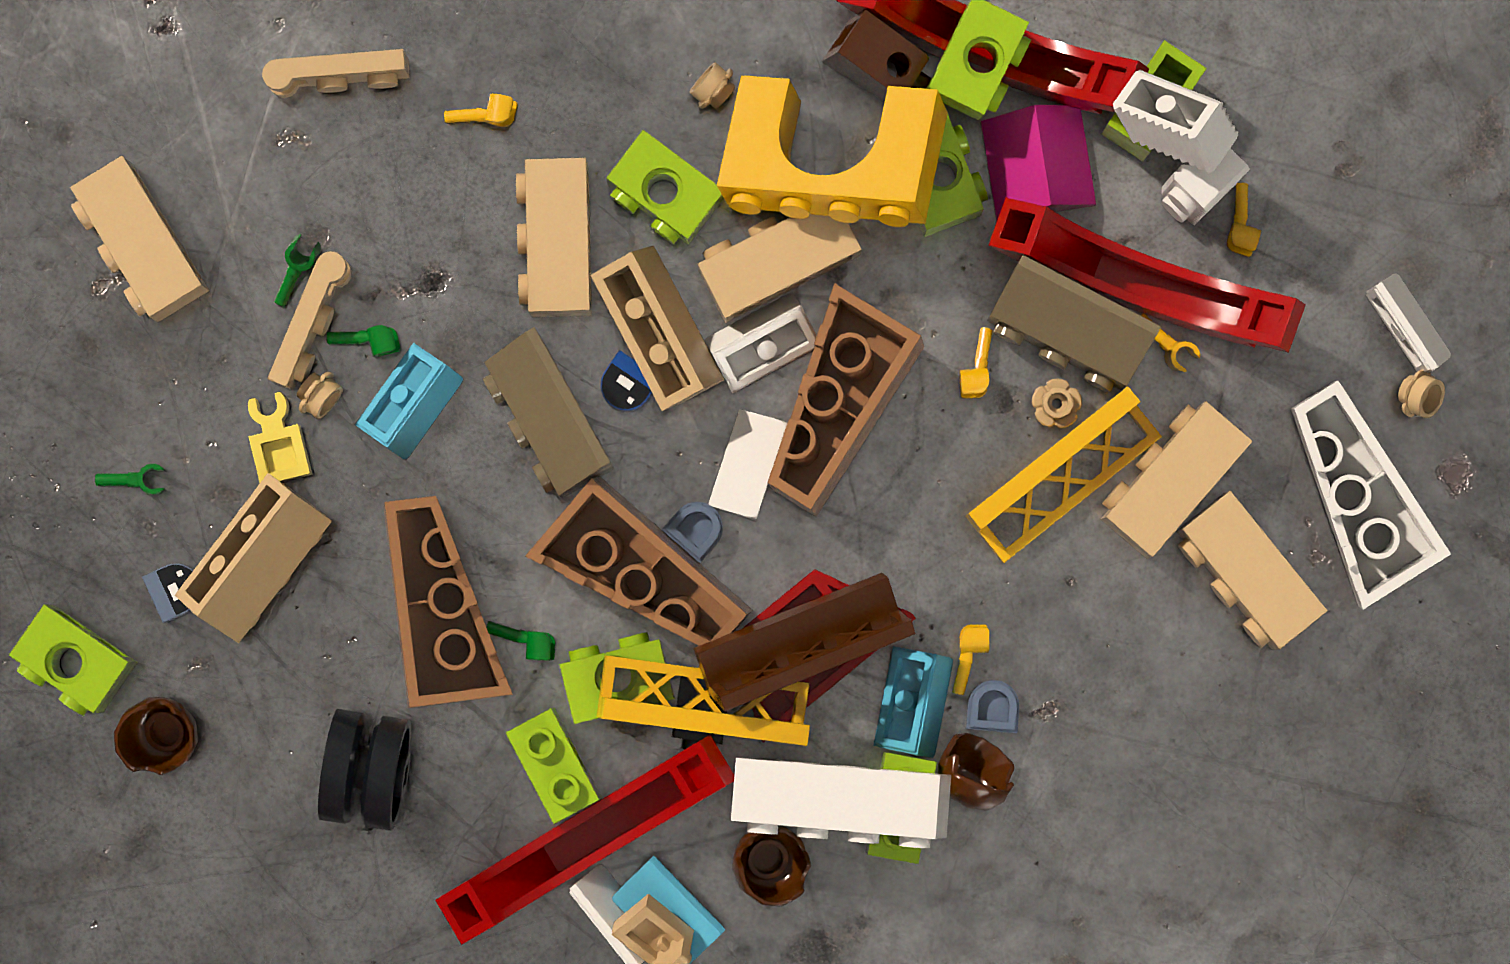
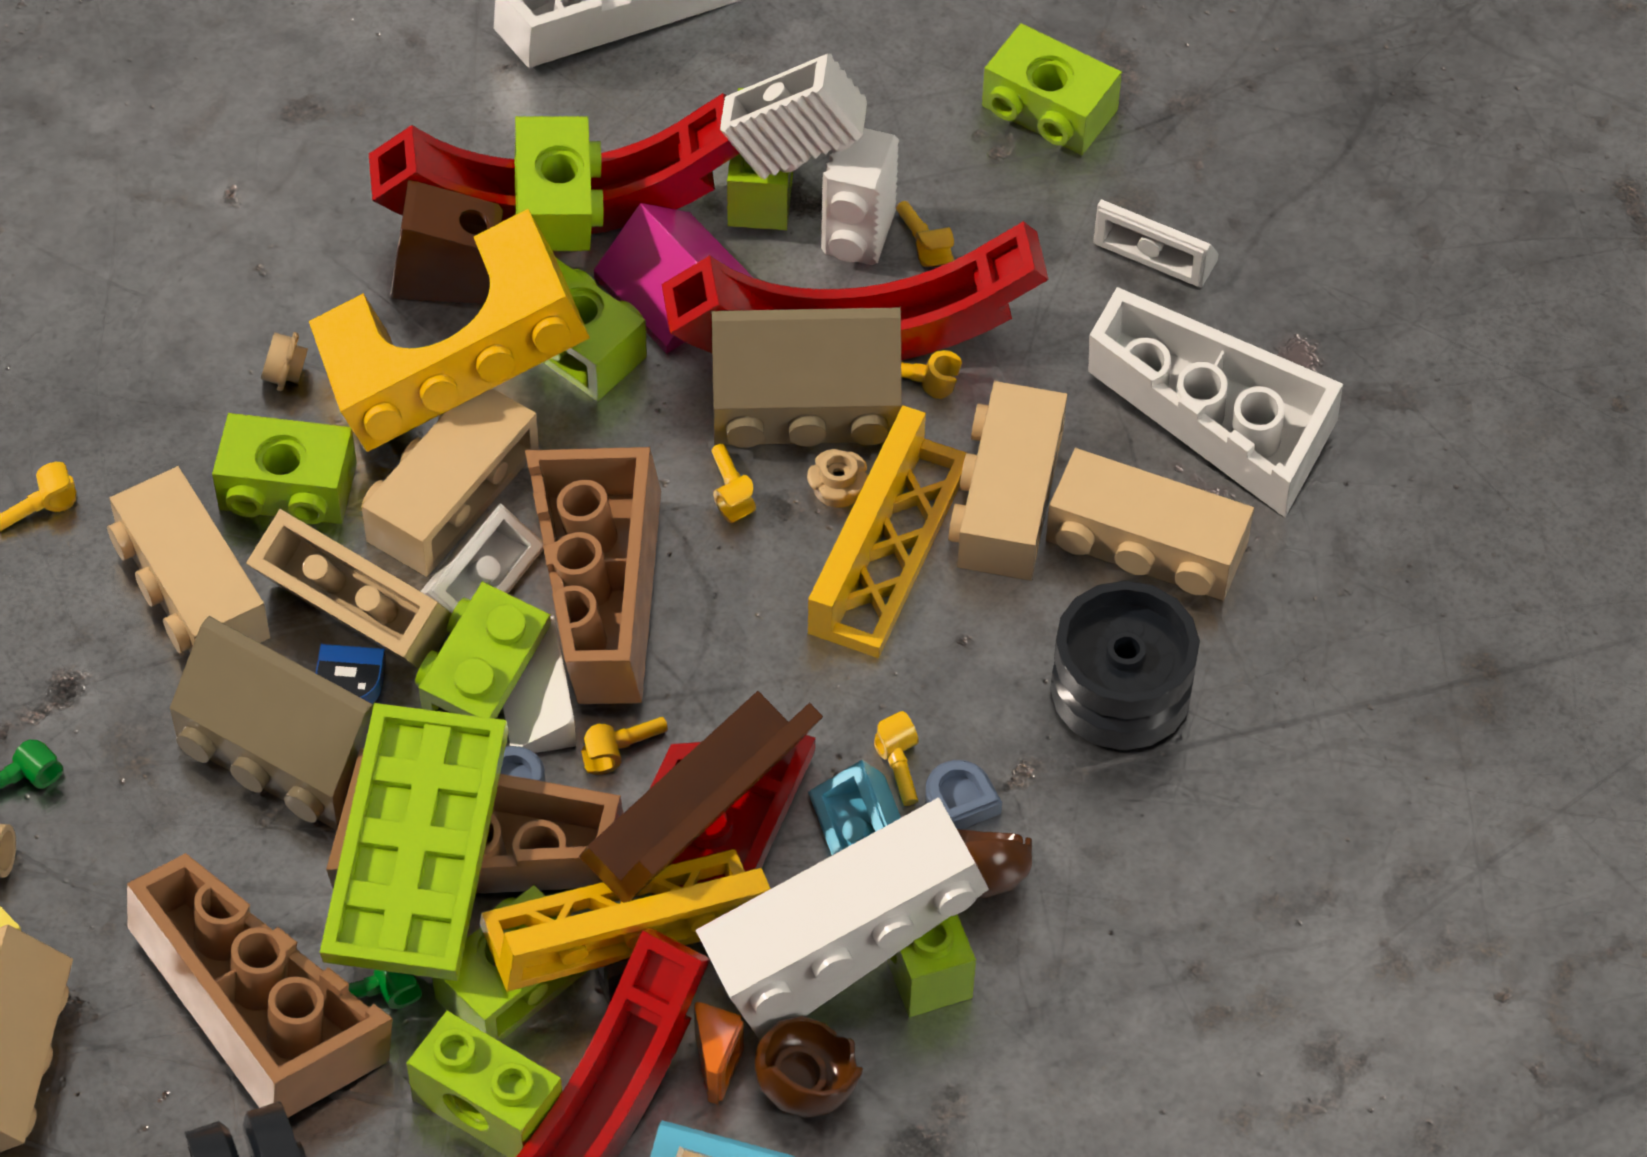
camera: 30 degrees left, 30 degrees down
medium azure slope [355,343,463,459] -> none
tan plate [1398,370,1445,418] -> none
none -> lime plate [319,703,509,981]
none -> lime bracket [415,581,551,719]
none -> yellow hand [581,717,668,775]
none -> orange slope [694,1002,744,1105]
none -> lime brick [982,23,1122,156]
none -> black wheel [1050,581,1200,750]

